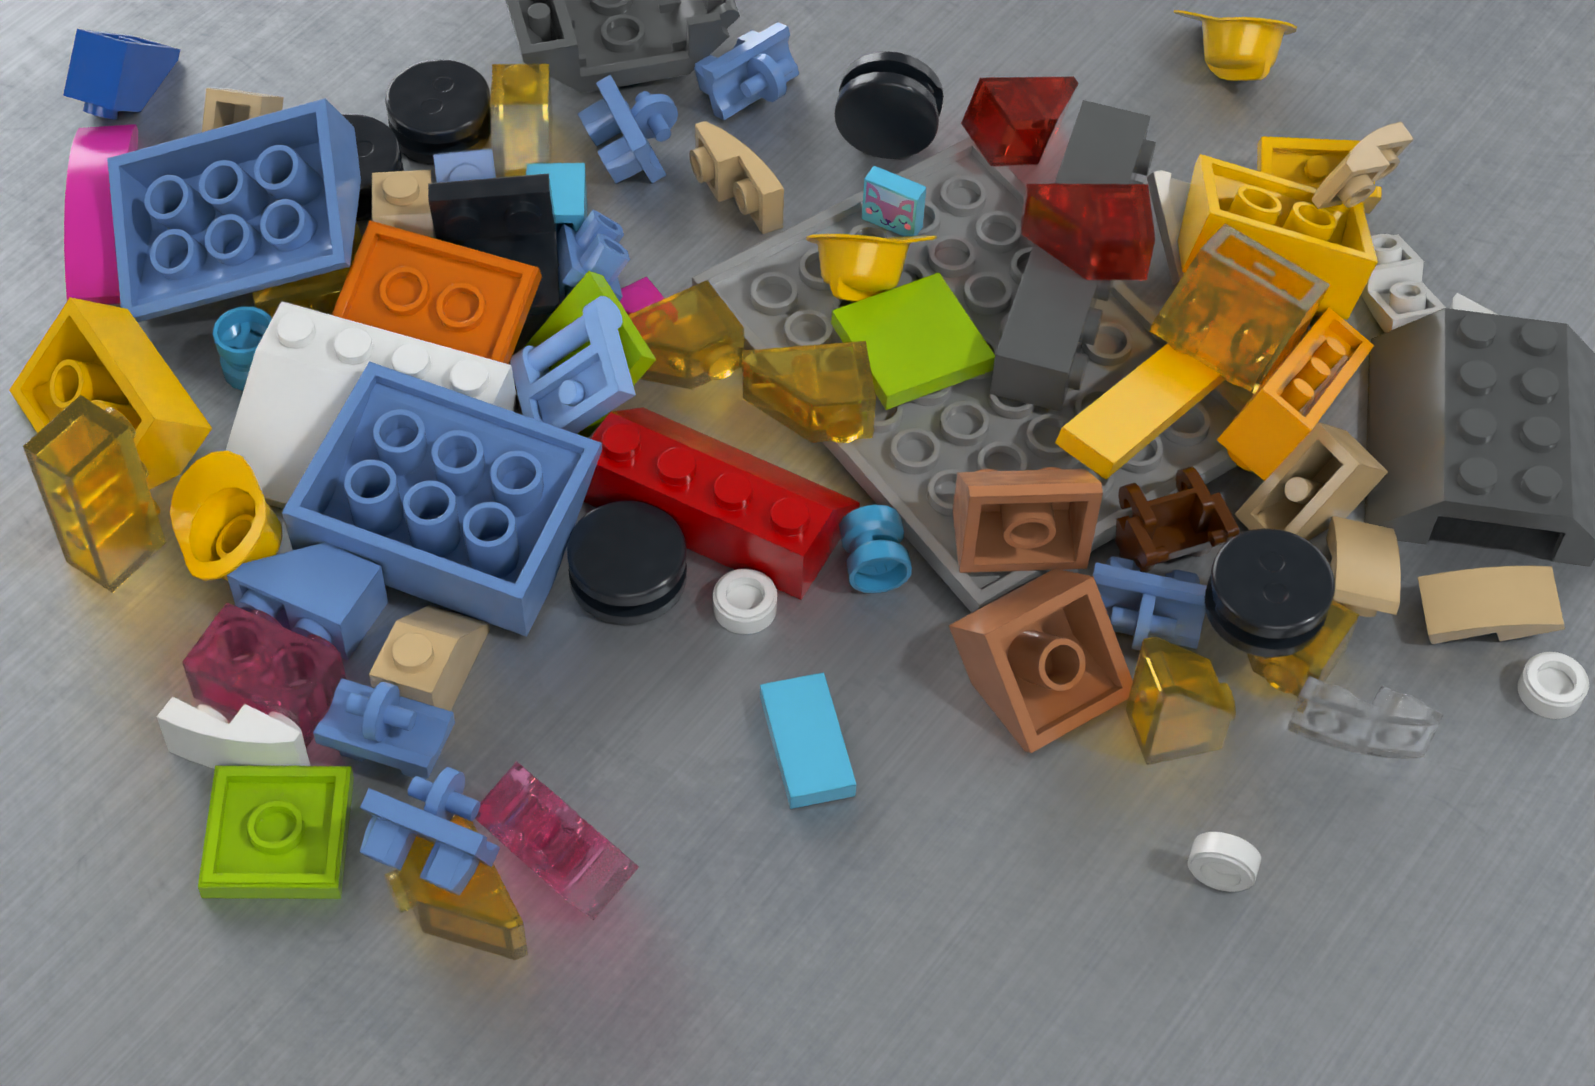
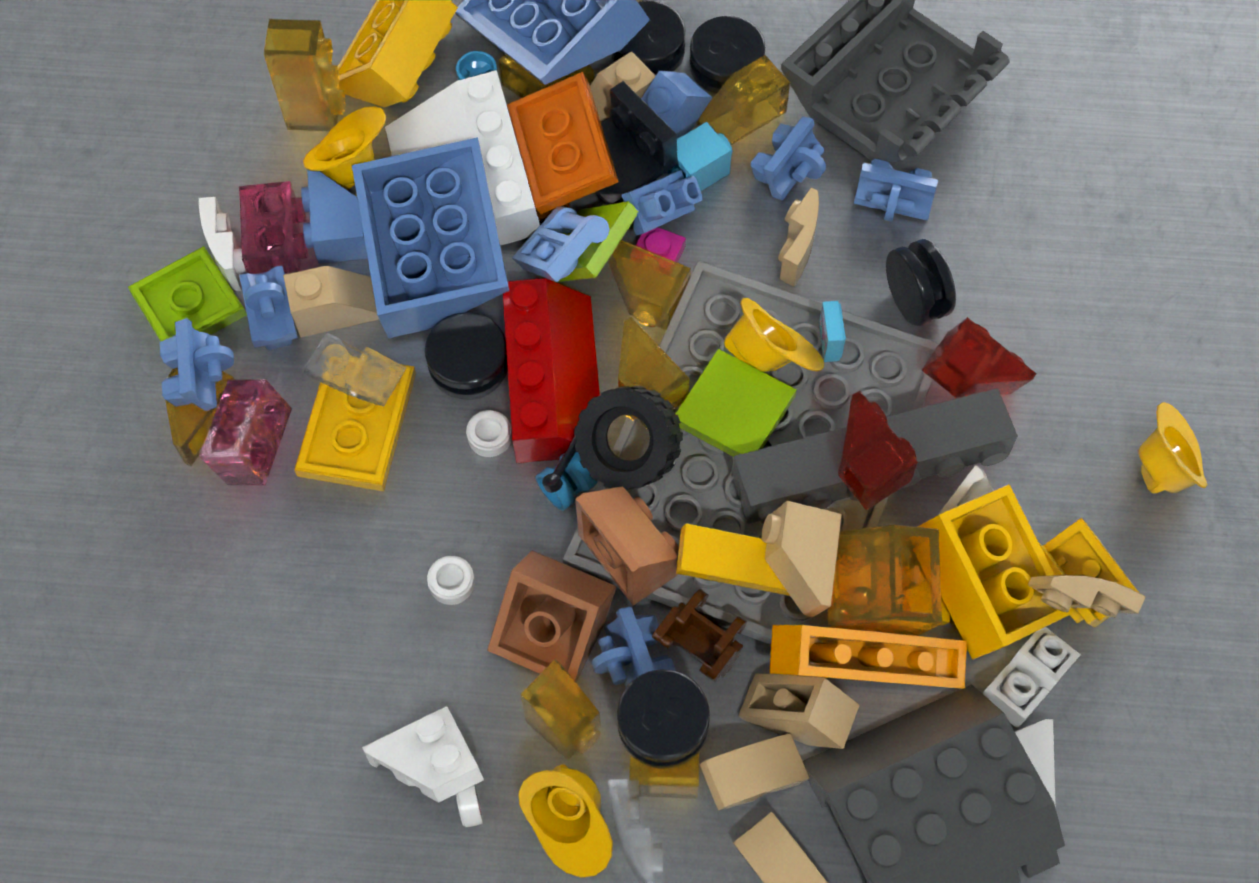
camera: 60 degrees right, 10 degrees up
medium azure tile [760,672,857,809] -> none
none -> yellow tile [294,352,416,492]
none -> clear slope [304,332,406,407]
none -> white wing [362,706,484,803]
none -> white tile [427,556,475,605]
none -> yellow piece [518,764,613,878]
none -> black hinge [542,421,579,493]
none -> black tyre [574,385,683,491]
none -> tan slope [762,501,842,617]

